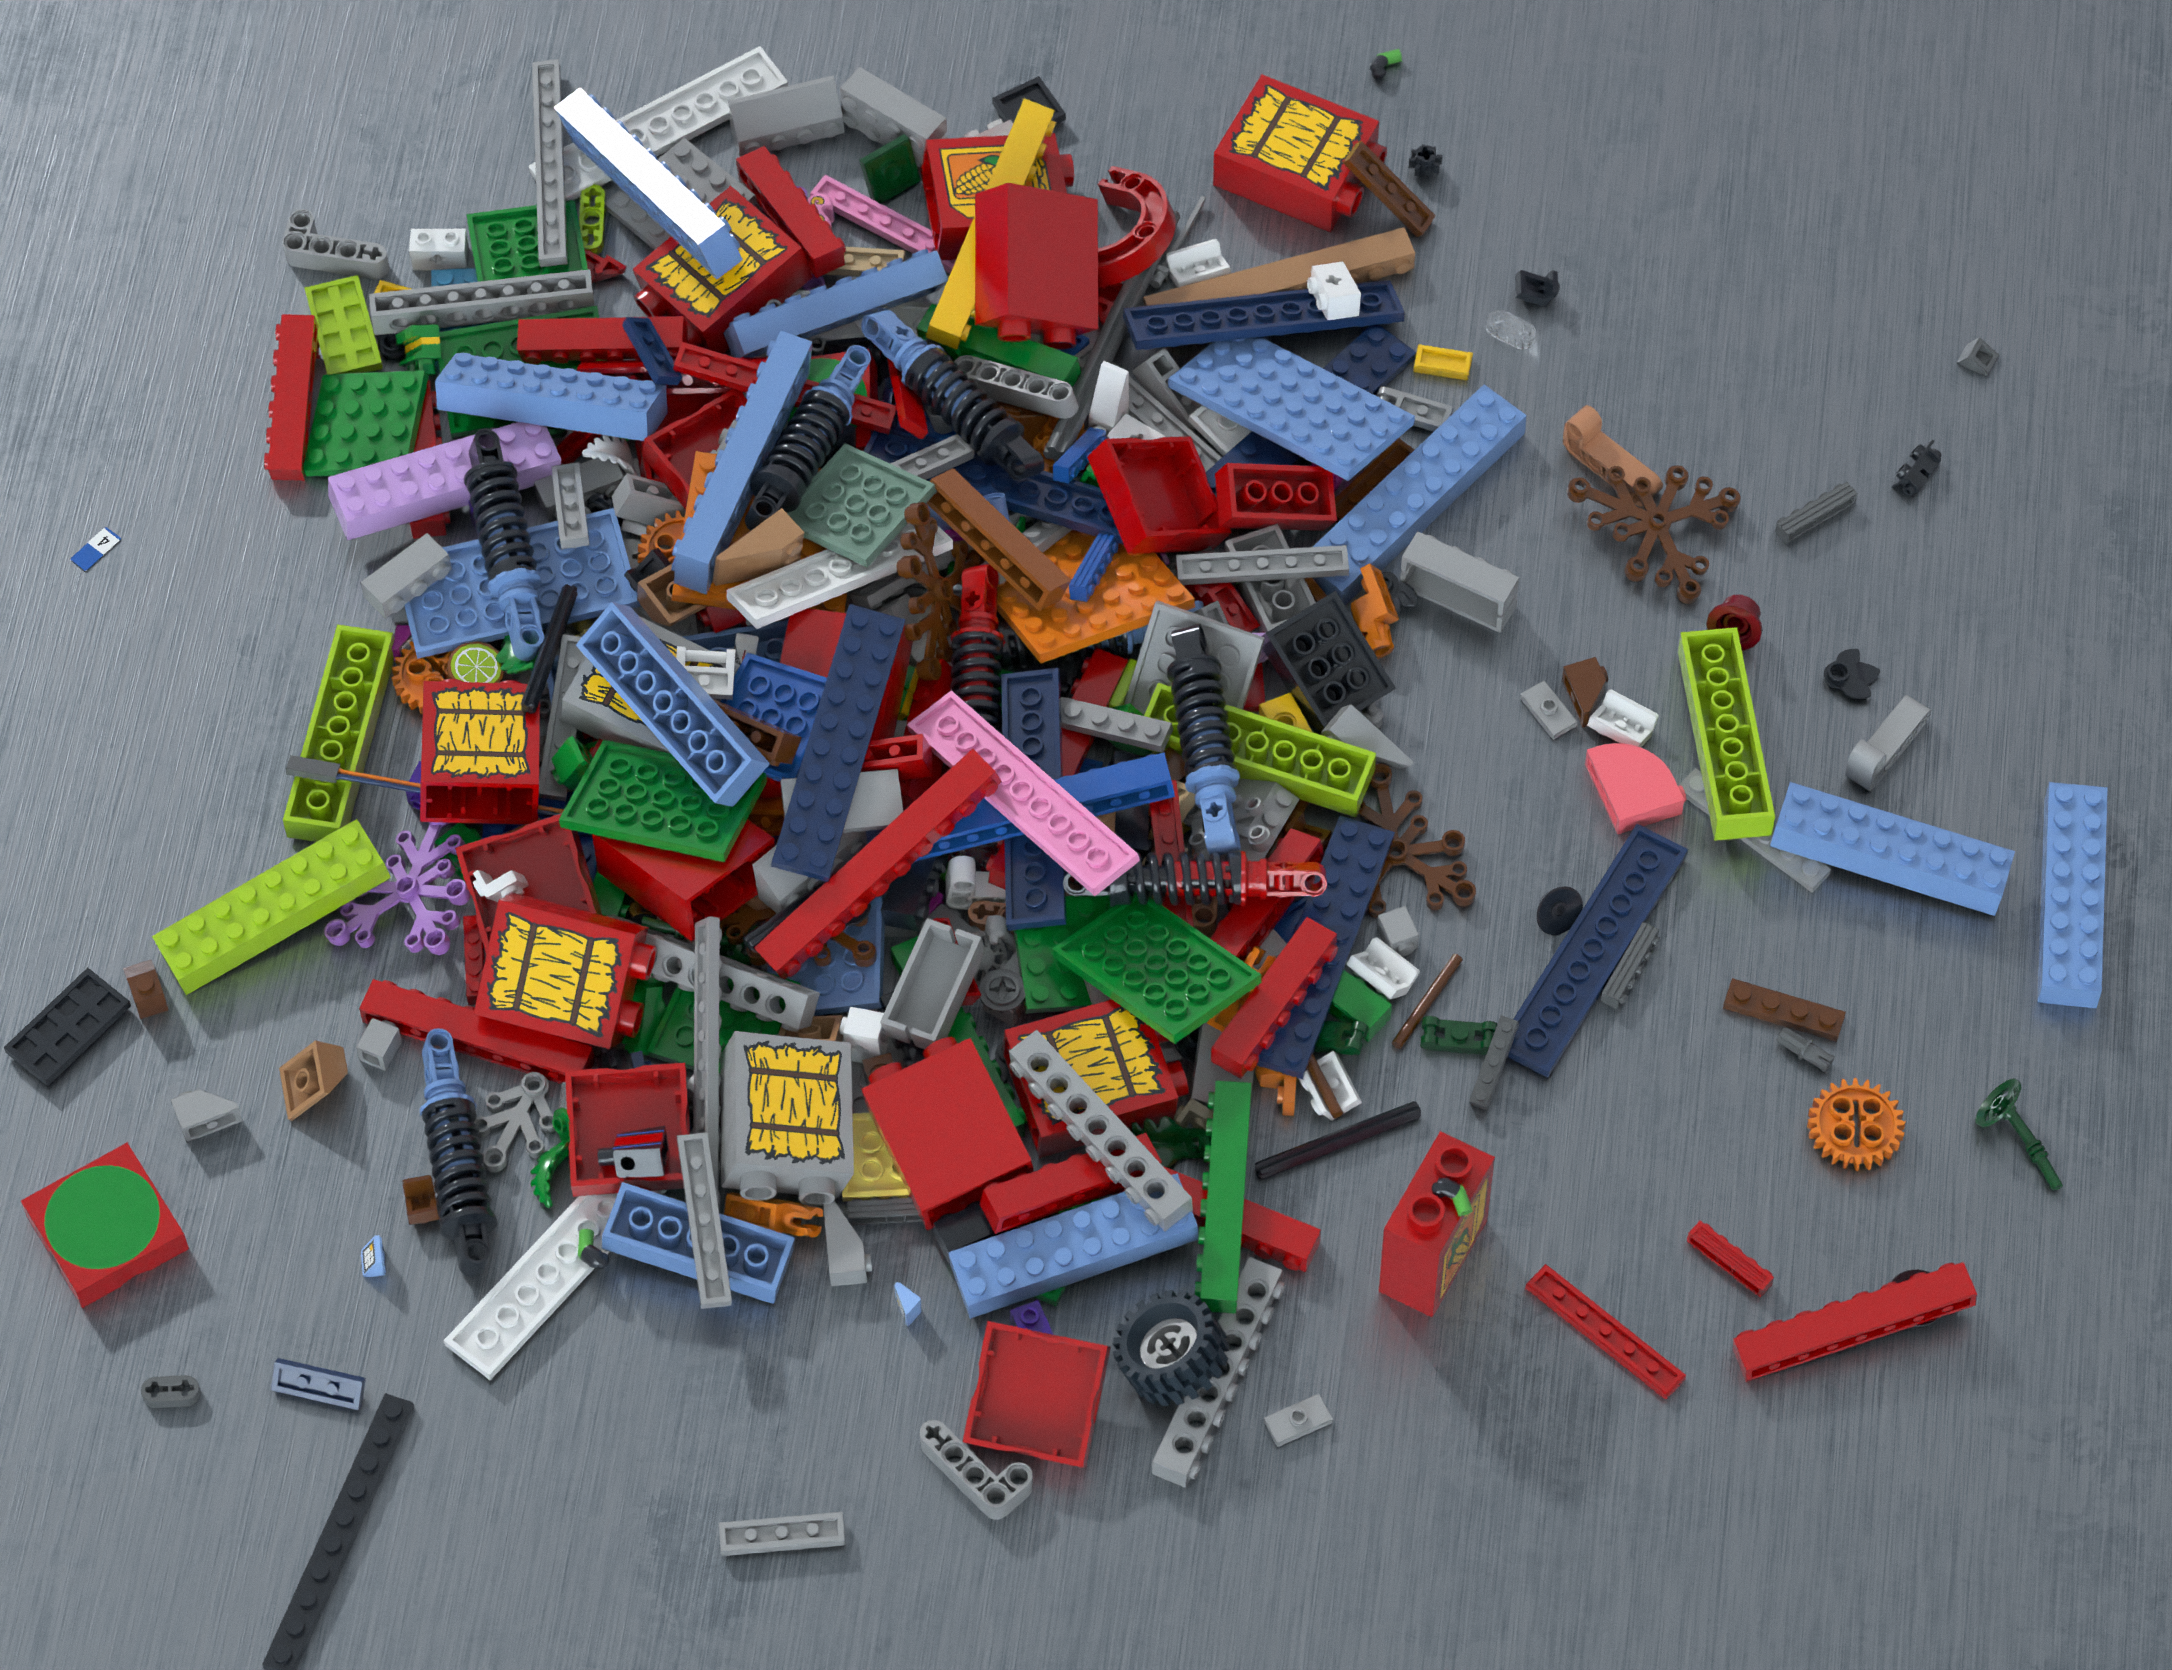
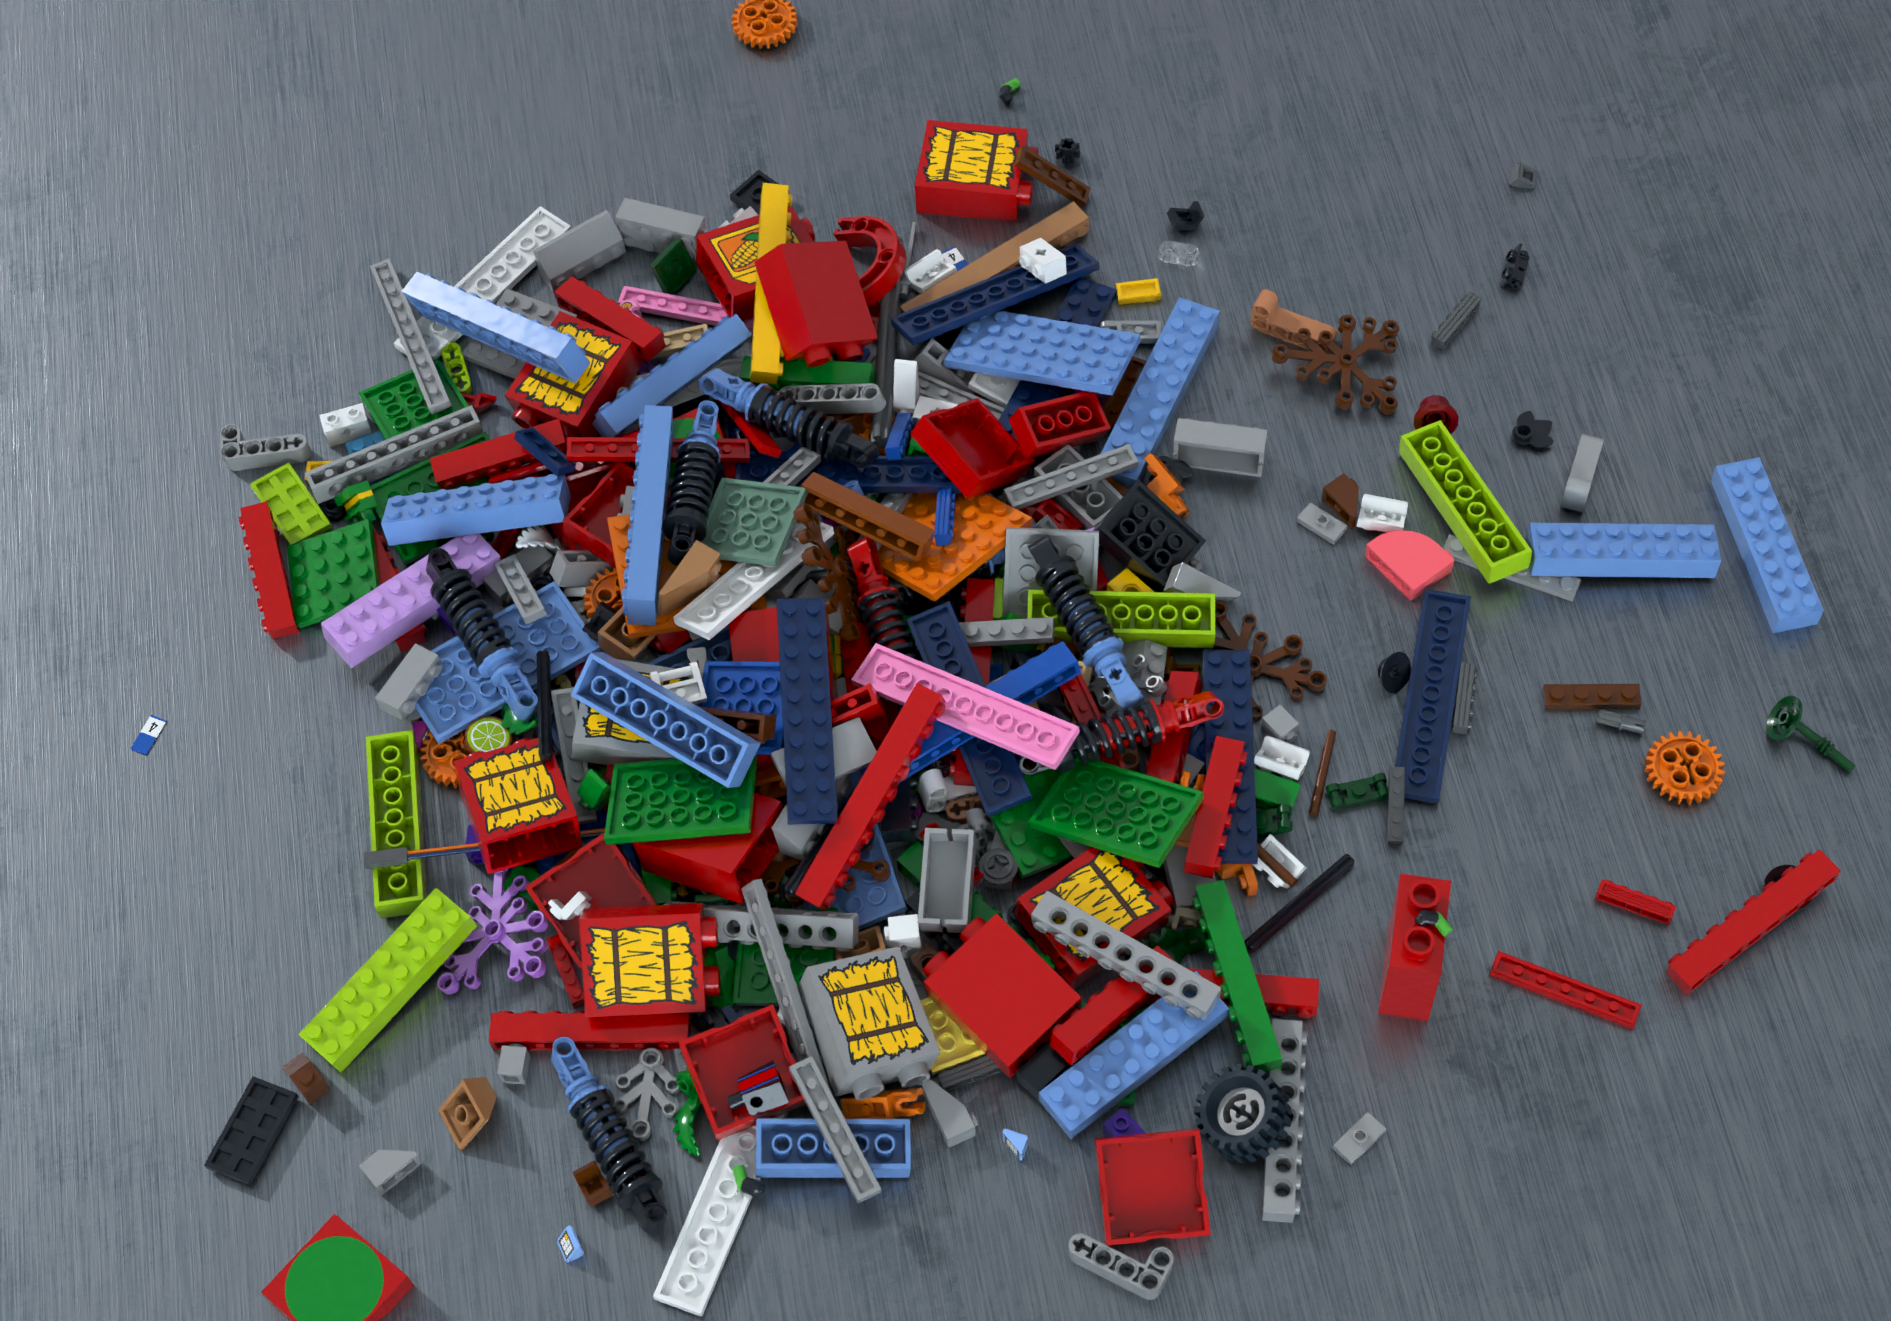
camera: 15 degrees left, 0 degrees up
none -> sticker [942,247,968,271]

